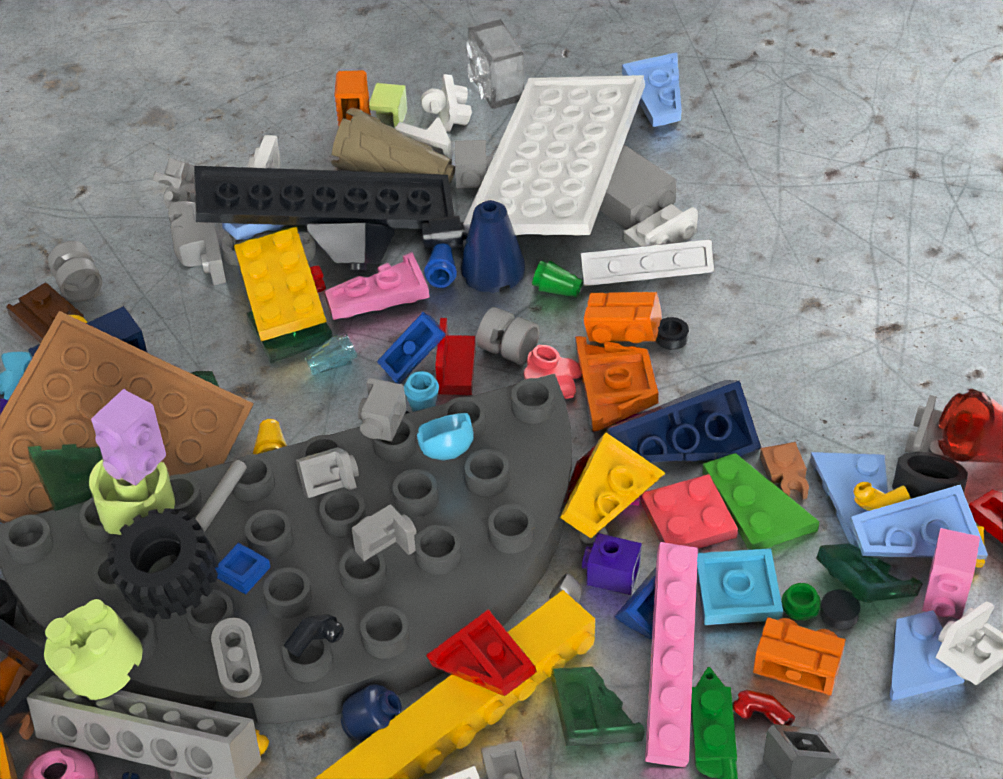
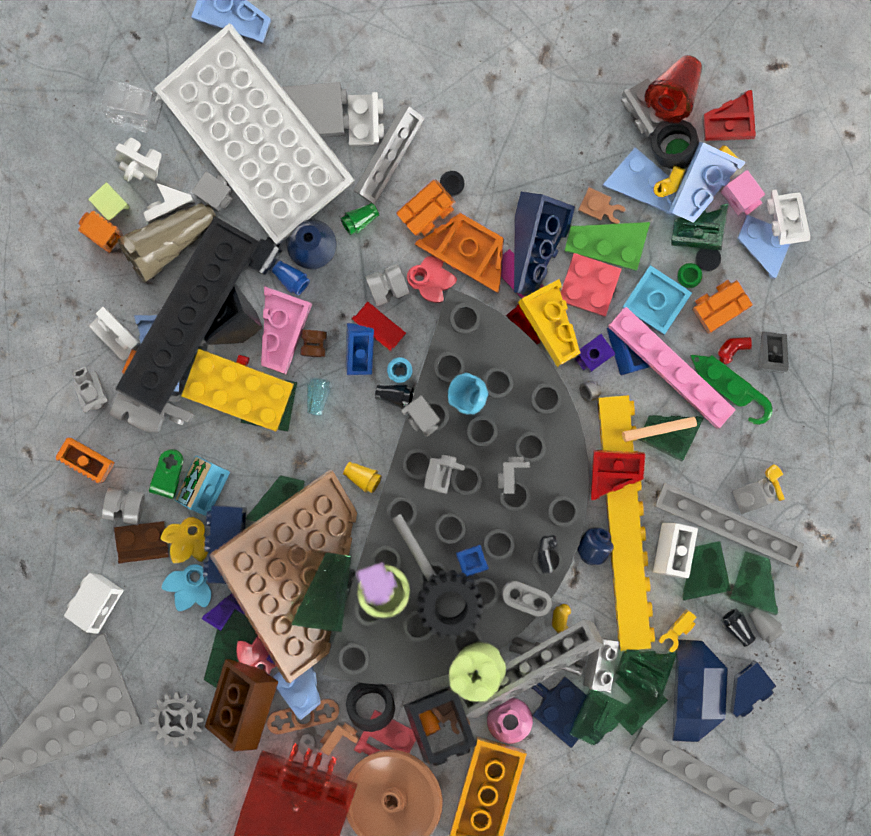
camera: 55 degrees left, 40 degrees up
none -> orange brick [56,437,115,483]
none -> green piece [149,449,184,499]
none -> panel [174,456,230,516]
none -> reddish brown wheel [300,330,327,357]
none -> light nougat bar [622,417,697,442]

